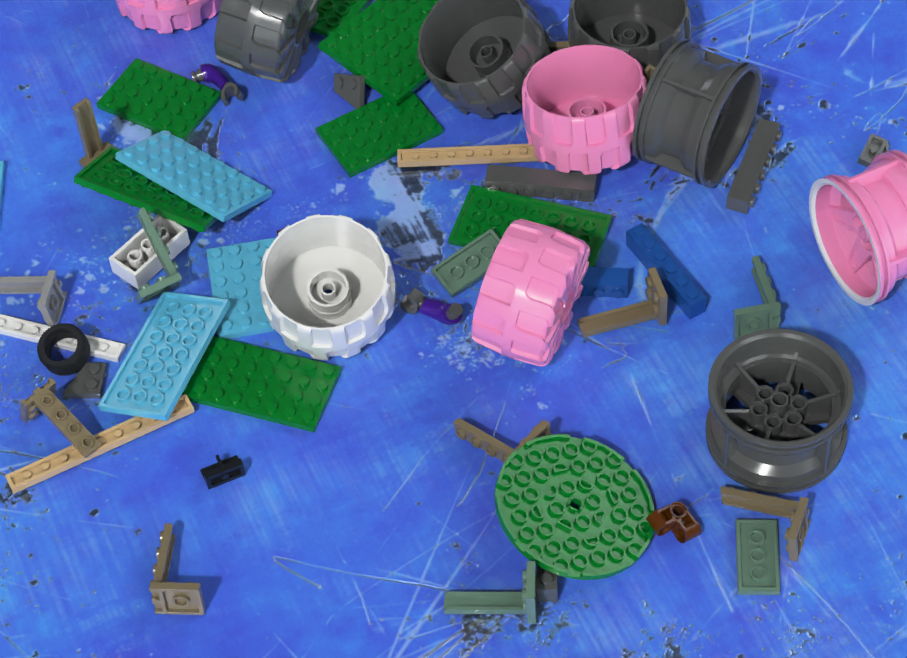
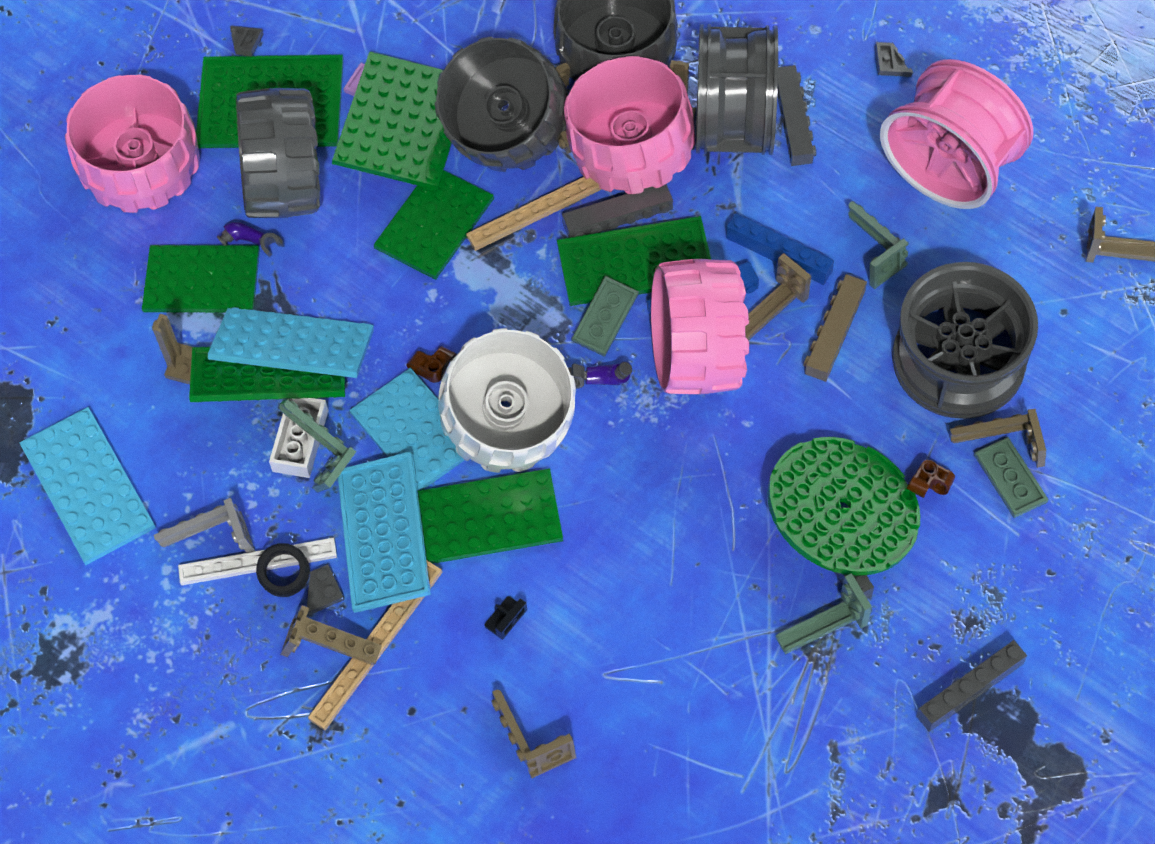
camera: 30 degrees left, 10 degrees up
dark grey wing [334,73,365,109] -> none
dark tan bracket [453,418,552,463] -> none
none -> dark tan brick [803,274,867,382]

